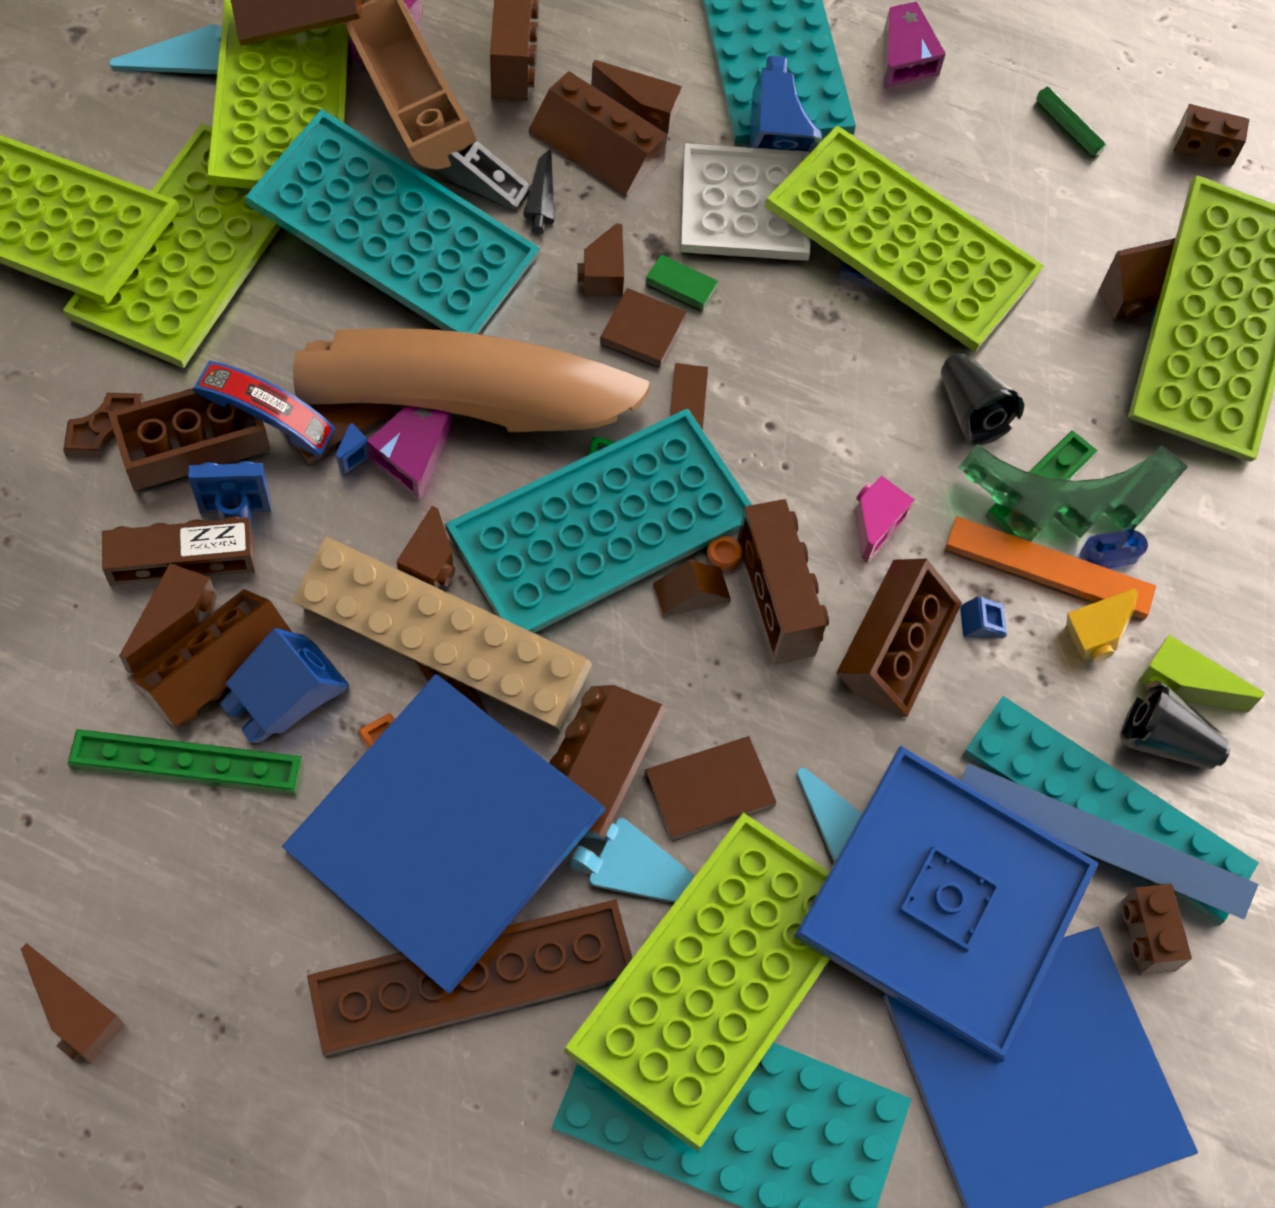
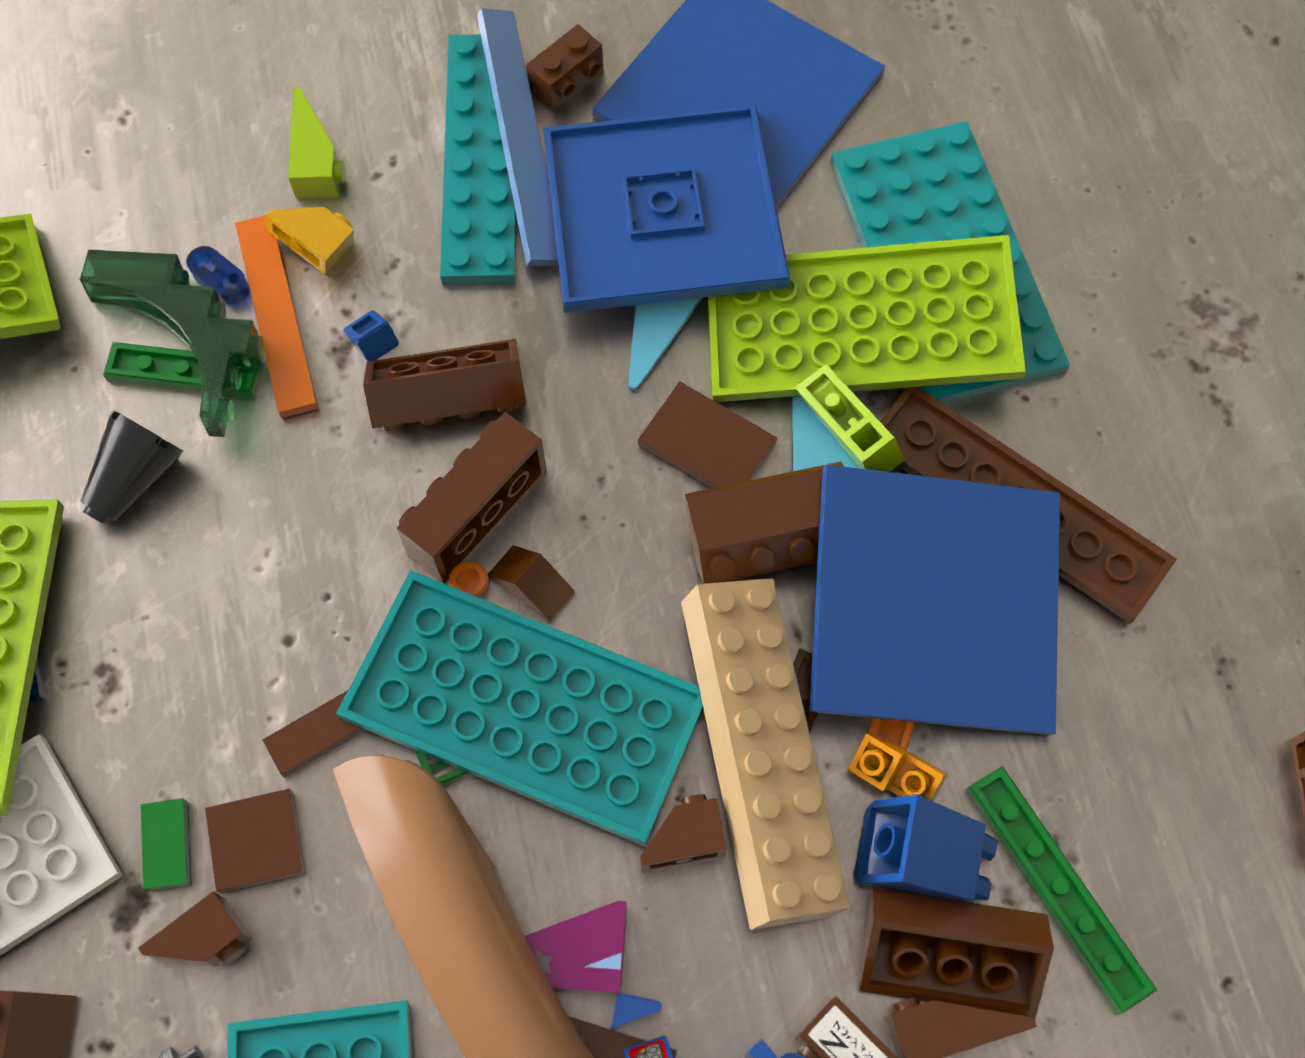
camera: 120 degrees left, 5 degrees up
dark pink slope [855,475,915,562] -> none
black cone [1121,680,1230,769] -> none
none -> lime slope [795,364,905,472]
none -> light orange slope [847,733,948,801]

